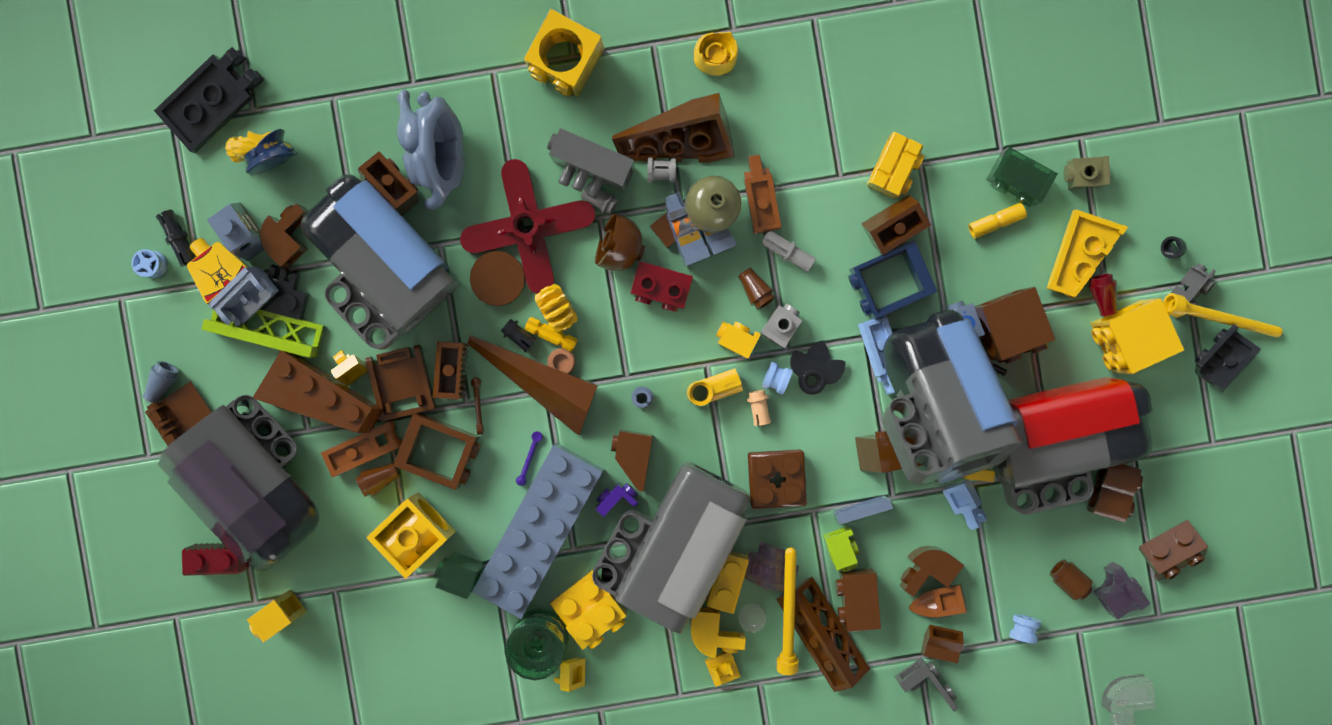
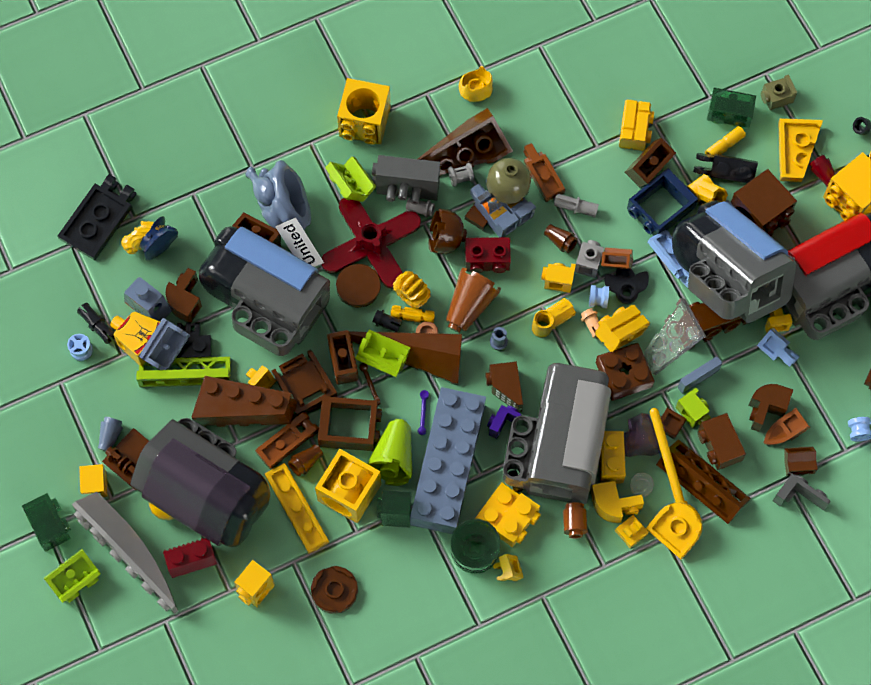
camera: 20 degrees left, 20 degrees down
none -> clear green brick [22,493,71,552]
none -> lime bracket [44,549,101,603]
none -> light grey wedge [72,492,178,614]
none -> yellow panel [79,464,107,497]
none -> yellow tile [264,463,329,554]
none -> white sticker [275,218,324,267]
none -> reddish brown tile [311,566,358,614]
none -> lime bracket [325,157,376,202]
none -> lime hinge [355,329,410,377]
none -> lime cone [367,419,412,486]
none -> dark orange cone [446,268,501,333]
none -> dark orange brick [563,502,587,539]
none -> yellow brick [595,305,650,352]
none -> dark orange piece [601,248,633,269]
none -> clear wing [643,298,706,375]
none -> yellow tile [646,502,703,559]
none -> reddish brown tile [661,407,687,440]
none -> yellow piece [687,174,728,203]
none -> black hinge [693,153,758,183]

